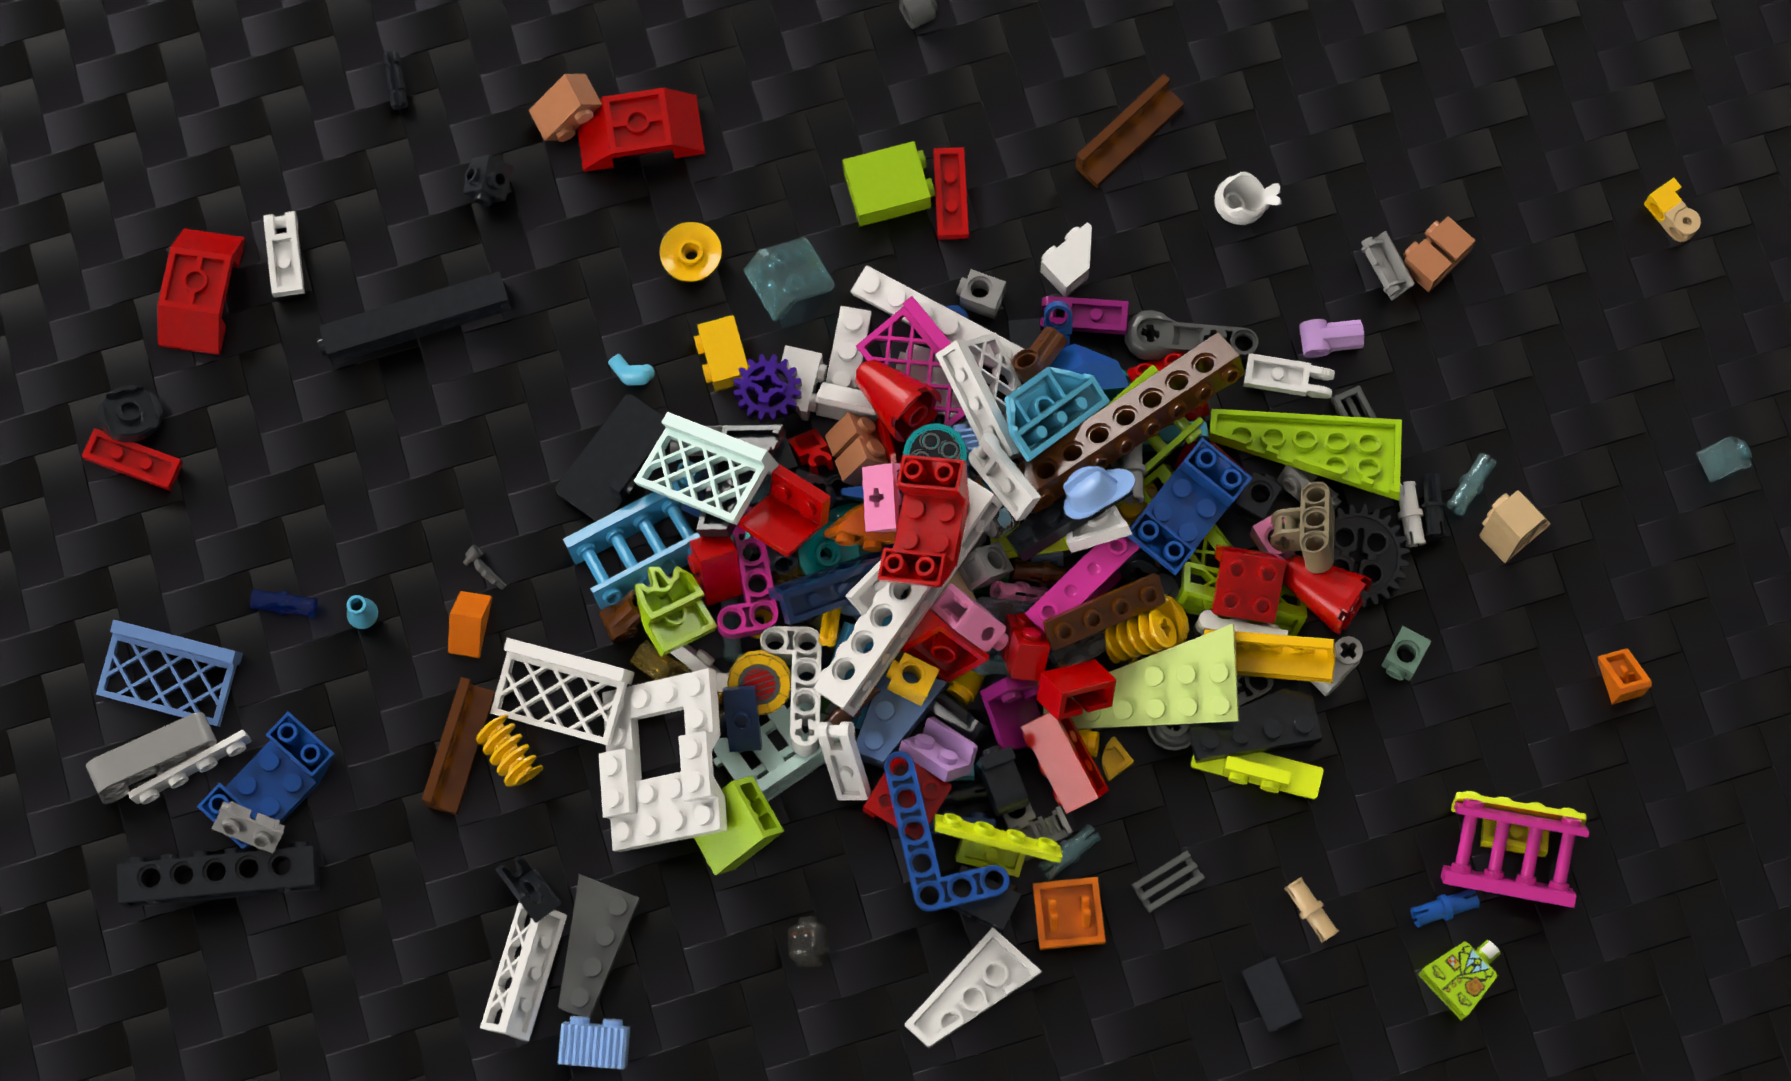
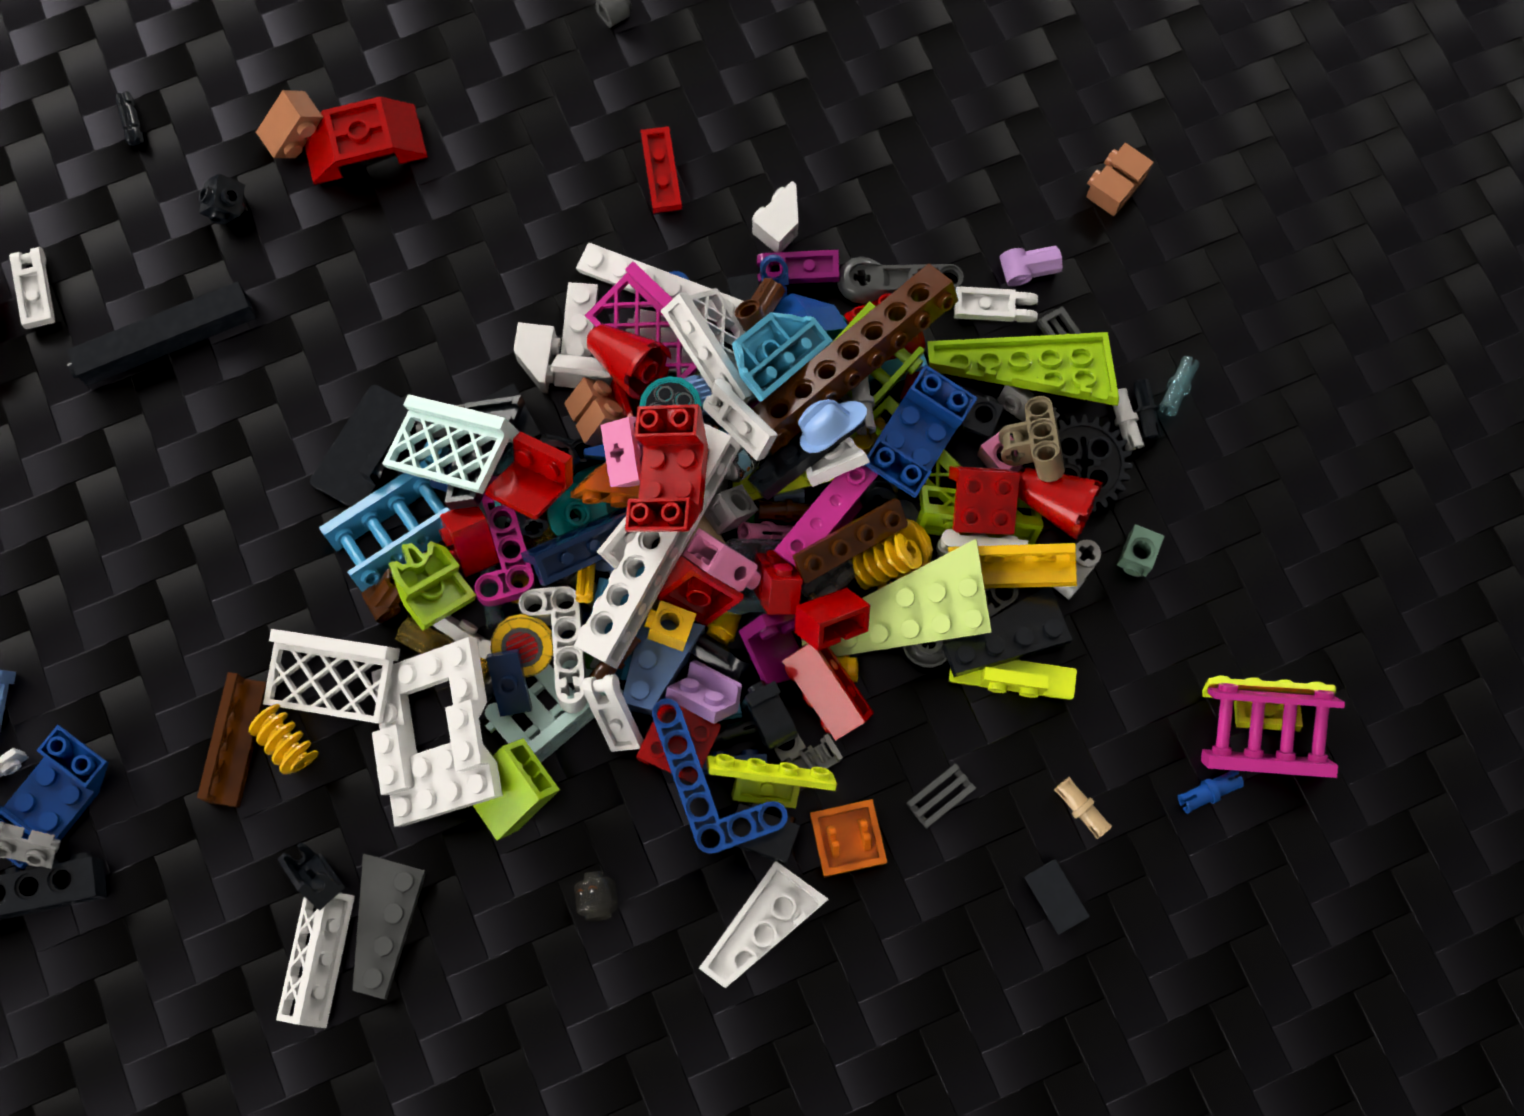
camera: 10 degrees left, 0 degrees up
clear blue pin [250,588,318,618] -> none
medium azure cone [347,595,378,629] -> none
orange slope [448,591,492,658] -> none
dark grey piece [463,545,506,590] -> none
light blue brick [558,1016,630,1069] -> none
medium azure arm [608,354,655,385] -> none
yellow dish [660,222,722,282] -> none
yellow piece [694,315,749,392] -> none
dark purple gear [733,354,802,423] -> none
clear light blue bracket [744,238,835,321] -> none
red plate [787,428,834,475] -> none
lime brick [843,141,935,227] -> none
light grey brick [956,269,1006,319] -> none
clear light blue pin [1038,823,1101,880] -> none
reddish brown fence [1075,74,1184,188] -> none
yellow tile [1101,736,1134,782] -> none
white hat [1215,172,1281,225] -> none
light grey hinge [1361,231,1415,300] -> none
lime torso [1418,940,1501,1021] -> none
tan wedge [1479,490,1551,563] -> none
orange slope [1597,648,1652,704] -> none
leg [1644,178,1701,242] -> none
clear light blue bracket [1696,436,1752,482] -> none

